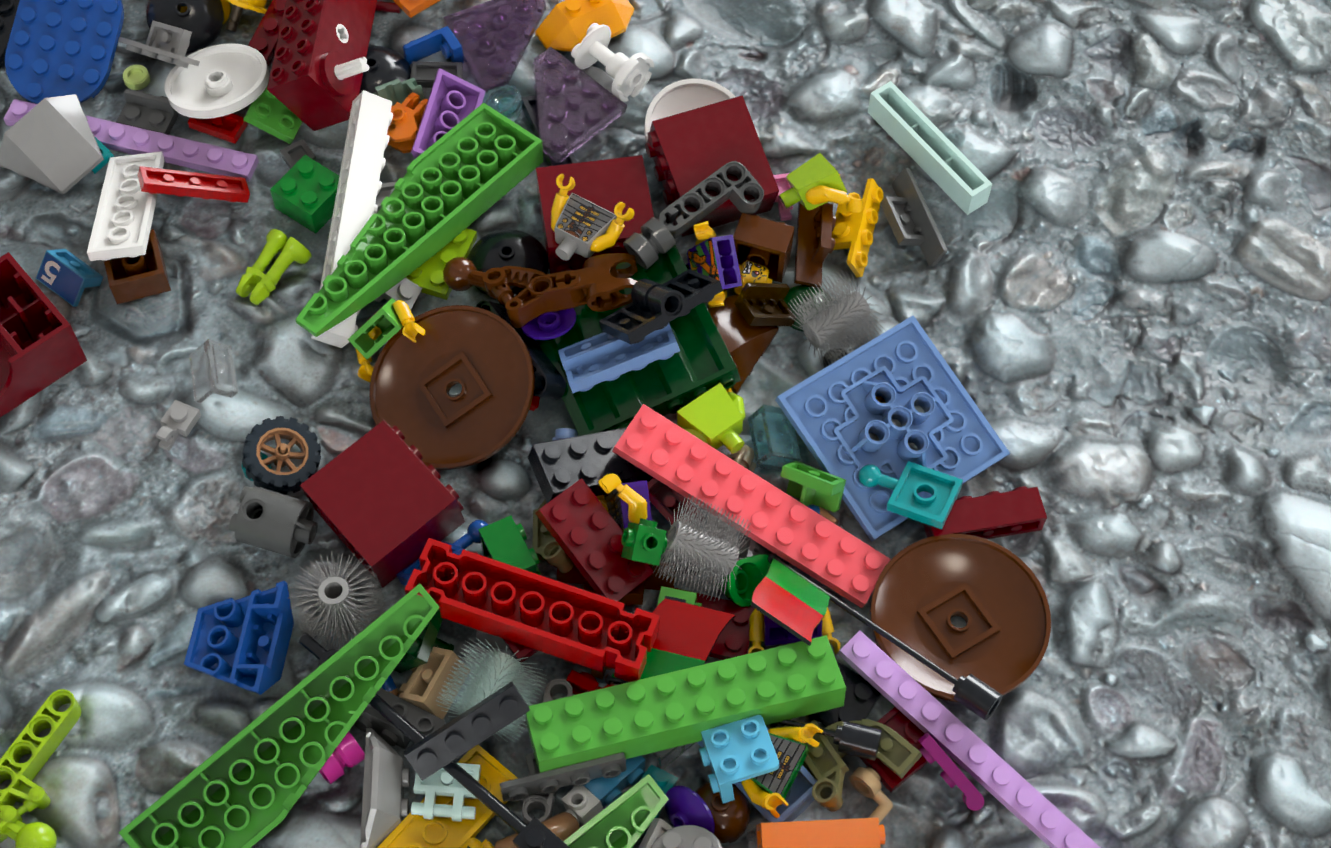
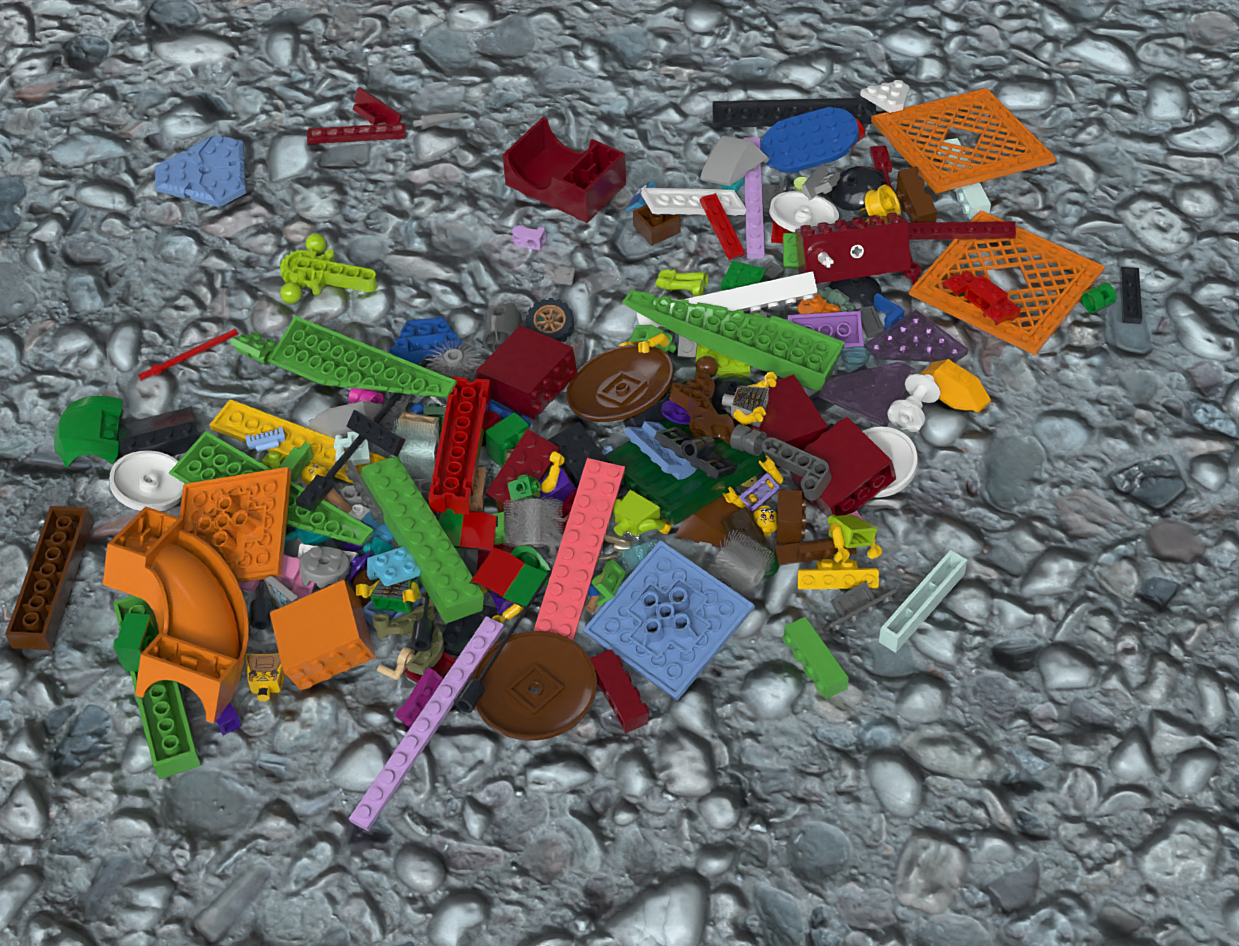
camera: 80 degrees right, 10 degrees down
teal plate [858,461,963,530] -> none
none -> lavender leg [512,225,546,251]
none -> bright green brick [782,617,849,699]

